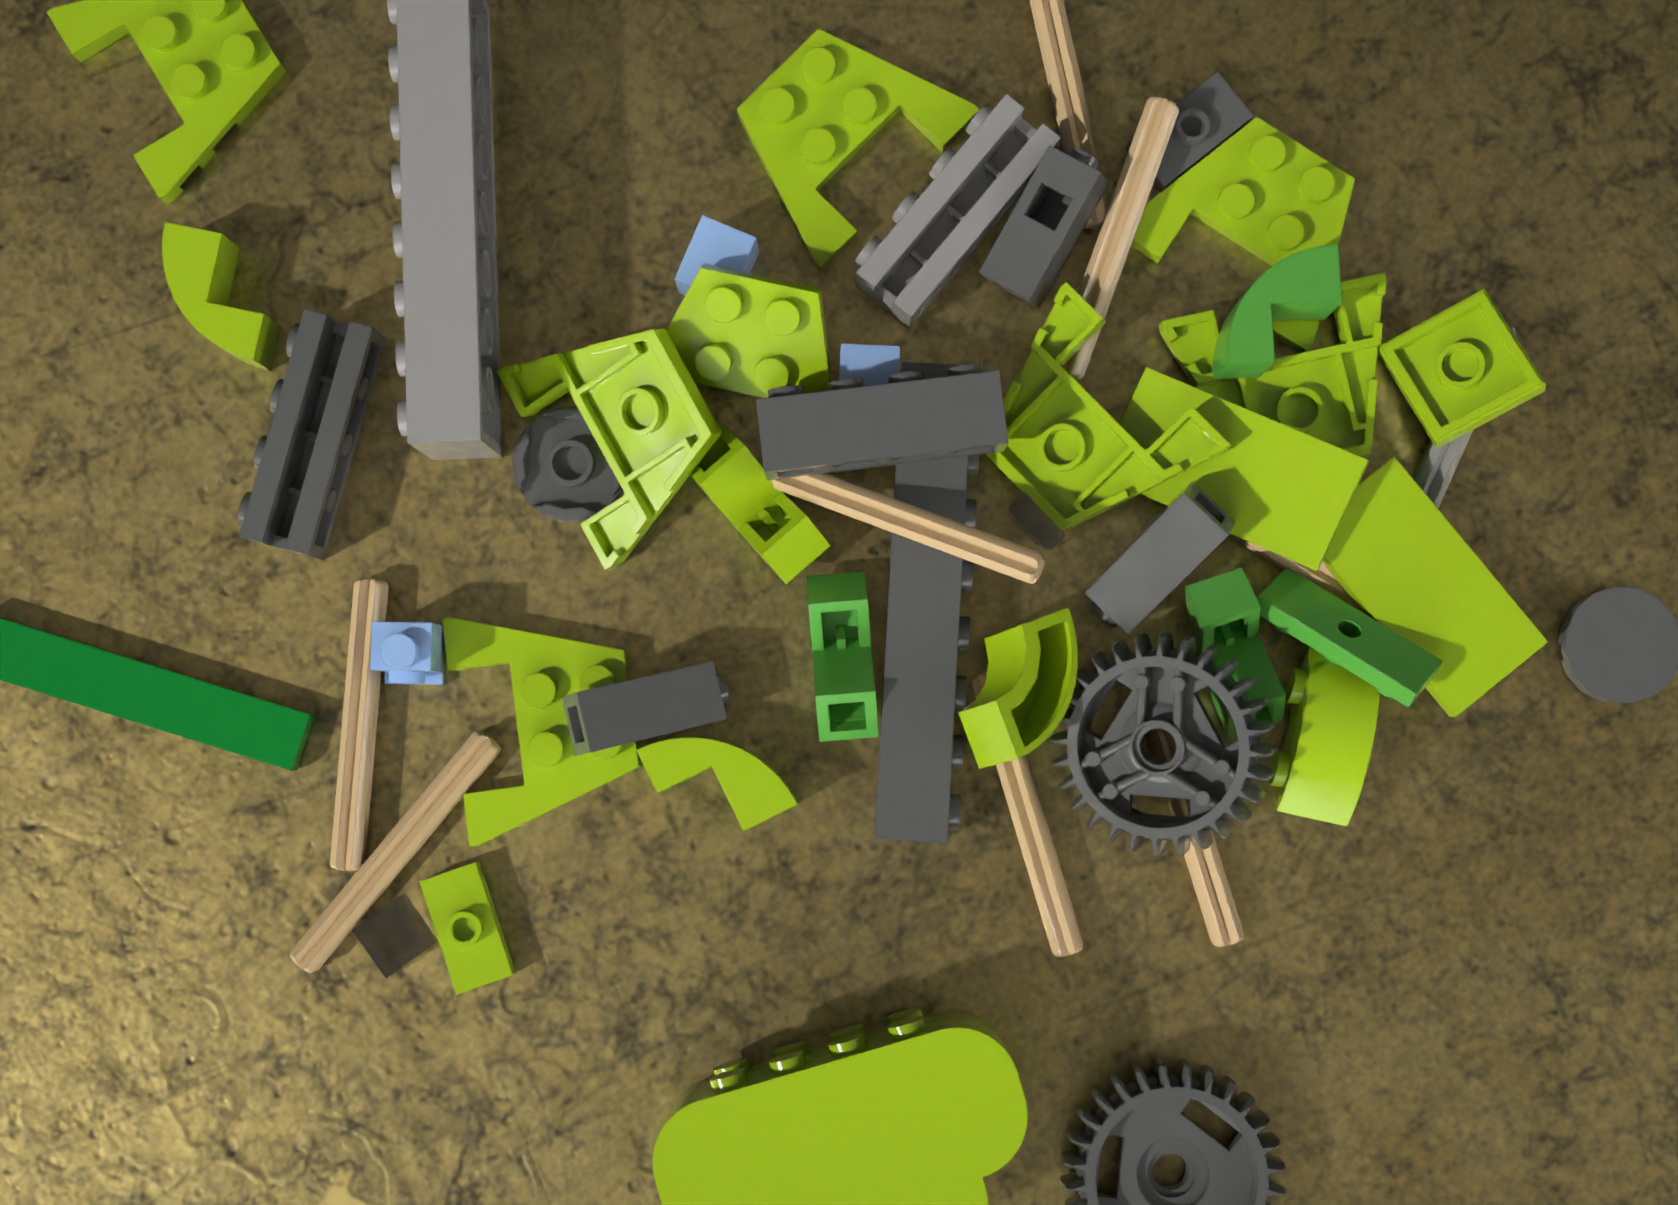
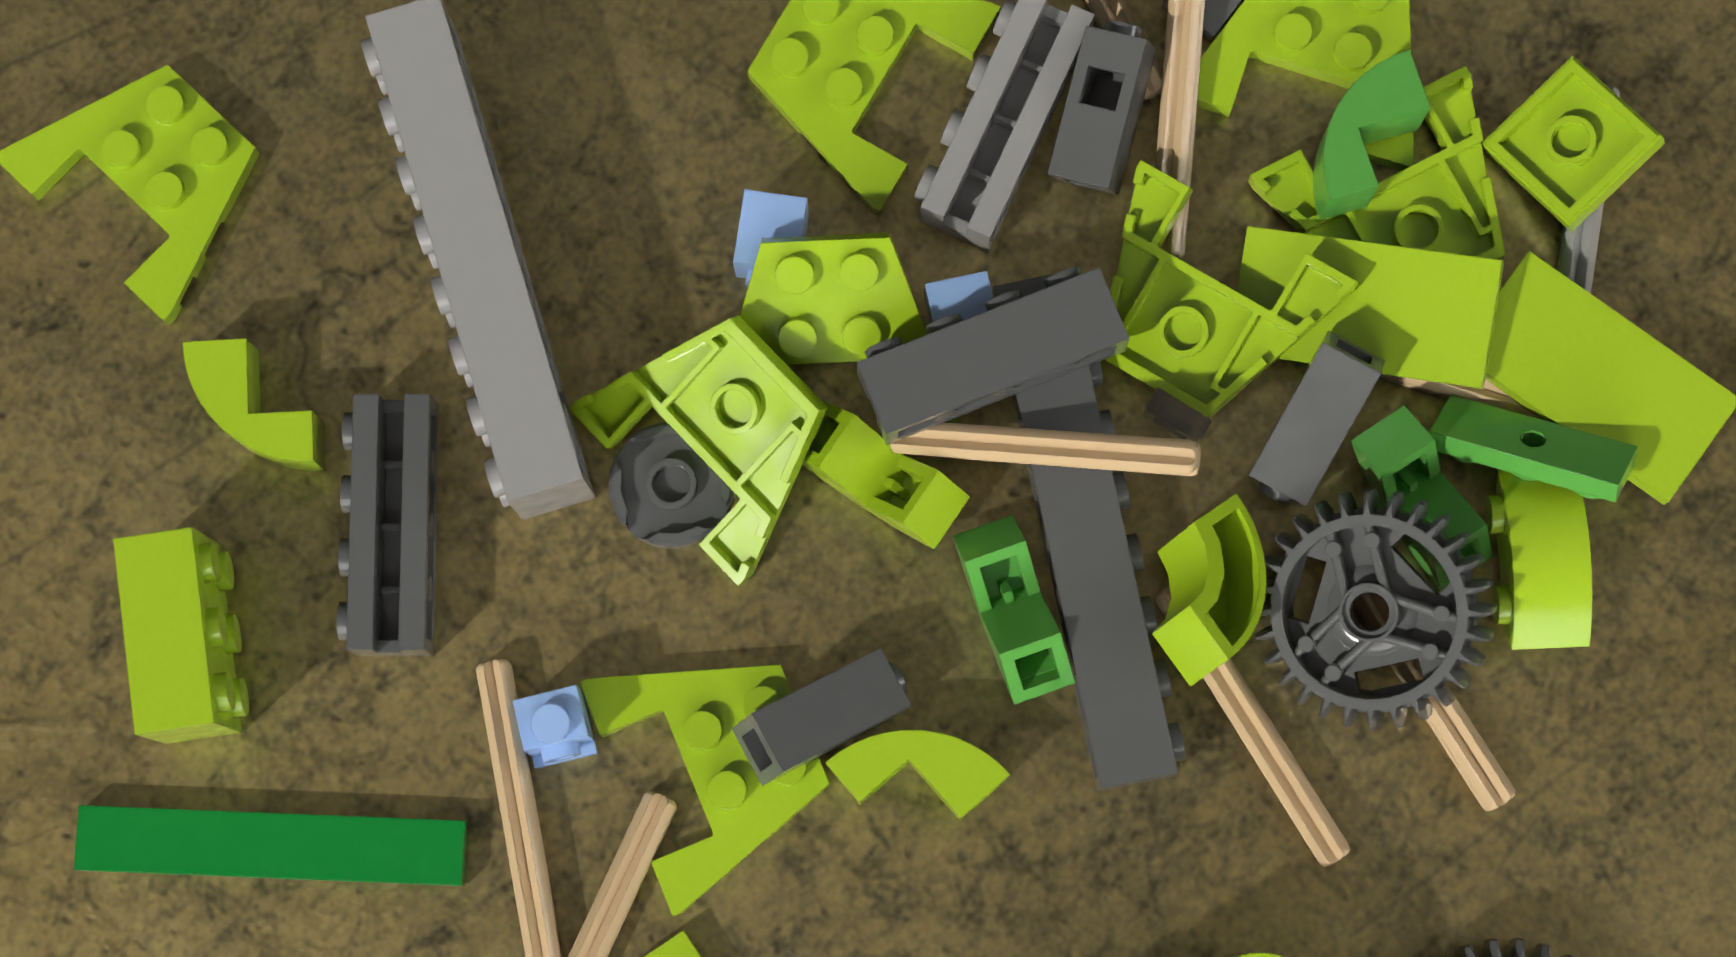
camera: 15 degrees left, 5 degrees down
none -> lime brick [113,527,249,744]

